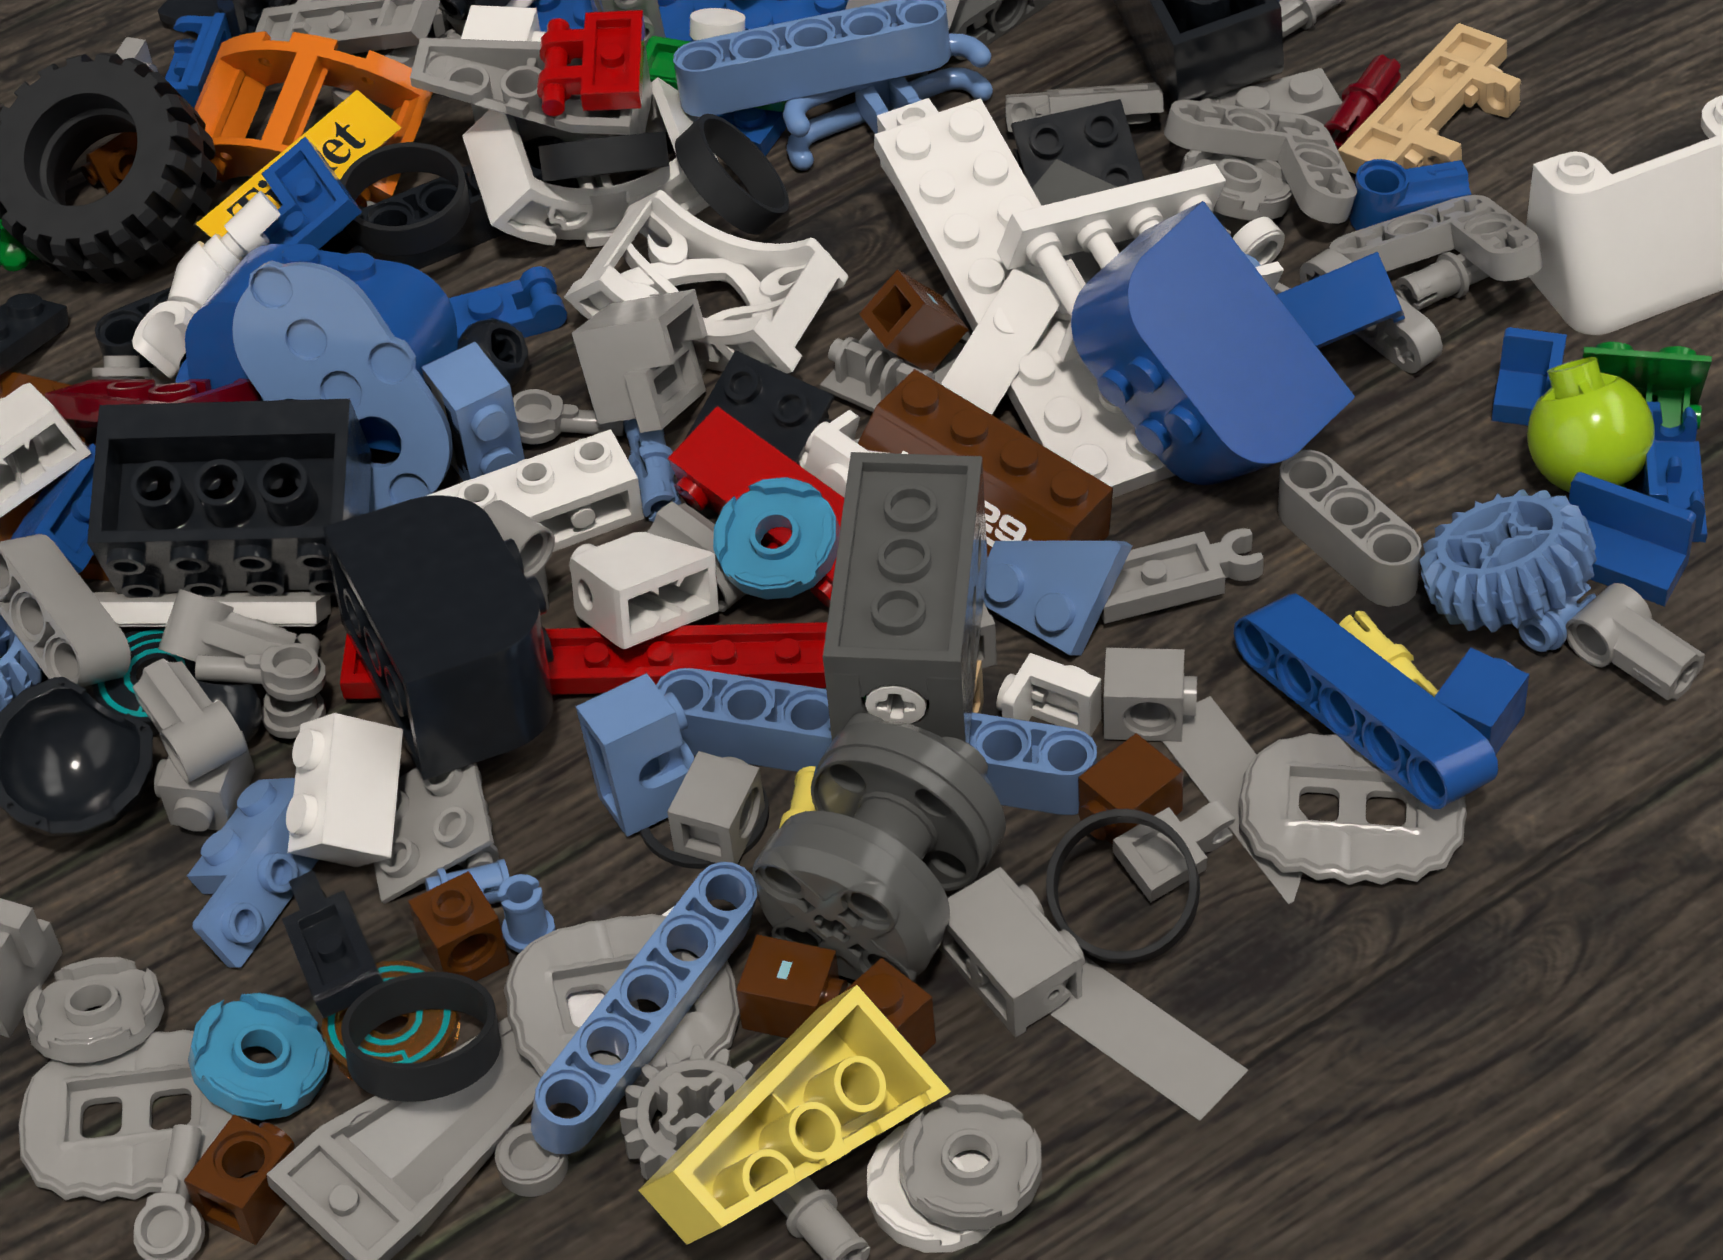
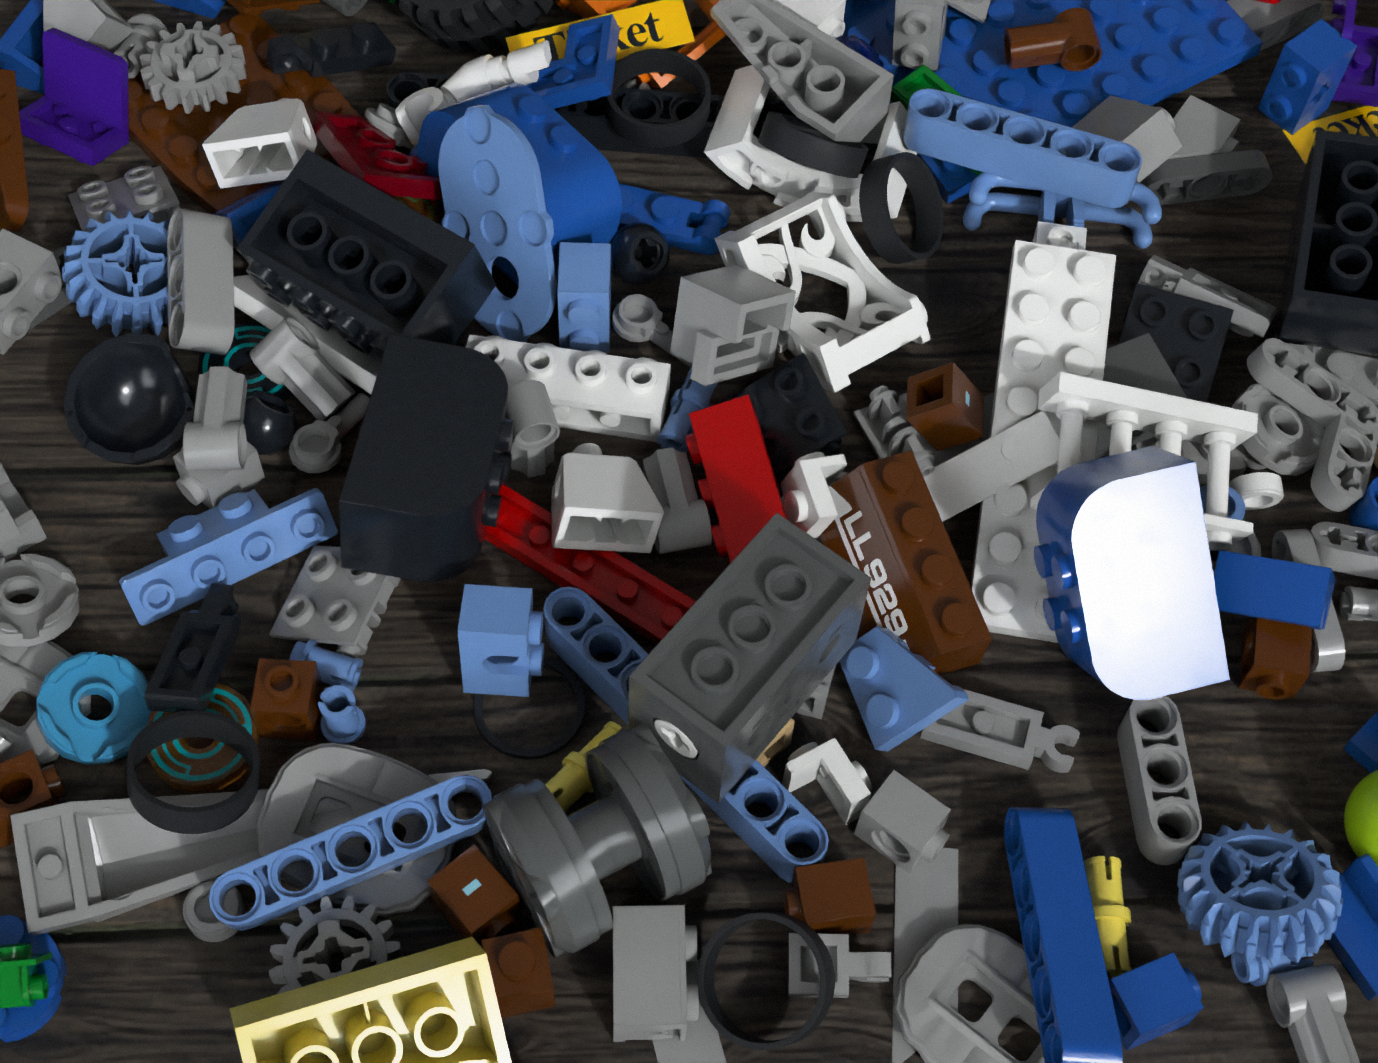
camera: 25 degrees right, 10 degrees up
light grey plate [195,643,326,702] -> none
white brick [286,713,403,867] -> none
red plate [537,10,645,116] -> none
light grey brick [667,751,765,864] -> none
white tile [690,8,746,41] -> none
dark azure tile [713,477,840,600] -> none
none -> reddish brown brick [1238,617,1312,700]

